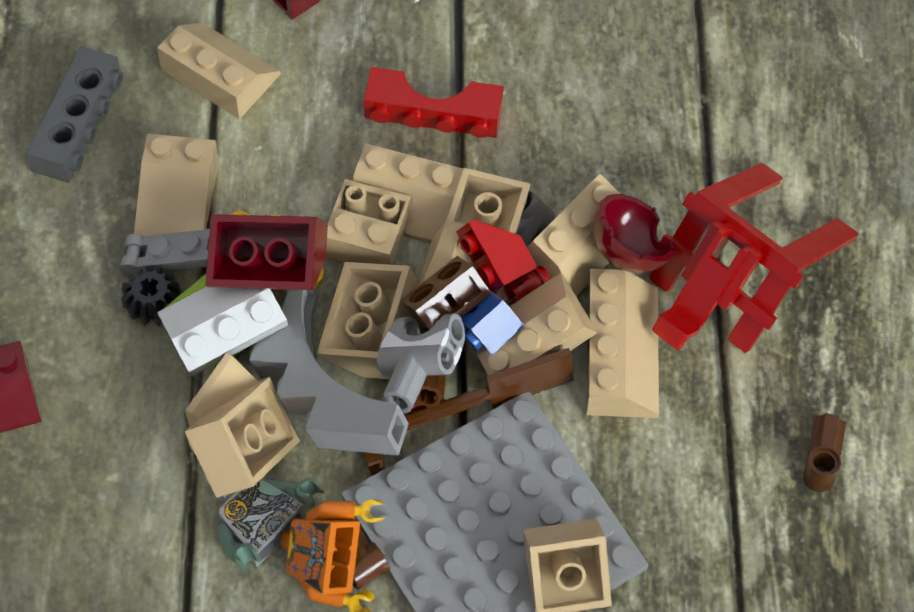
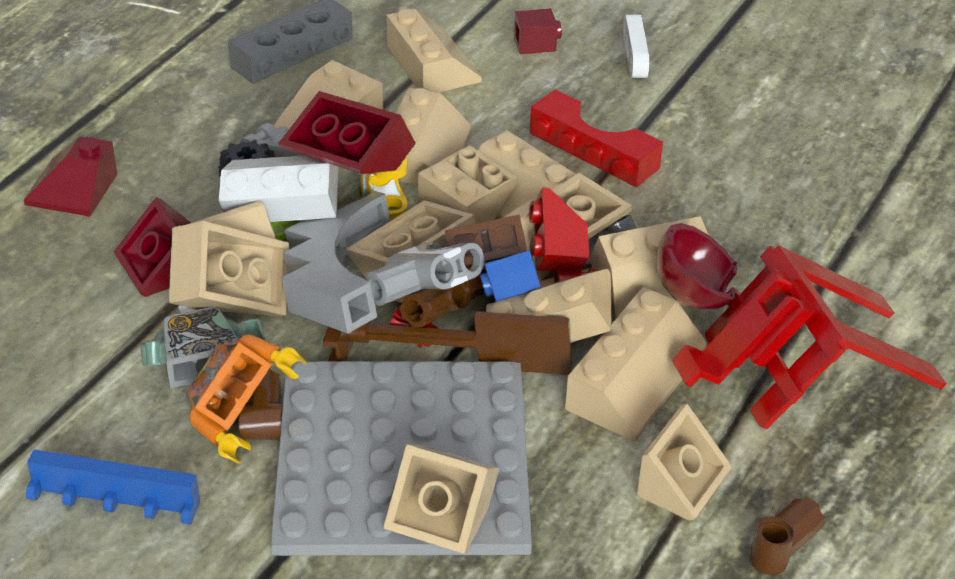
camera: 30 degrees right, 20 degrees down
none -> dark red slope [114,197,191,297]
none -> tan slope [396,88,472,185]
none -> tan slope [637,404,732,521]

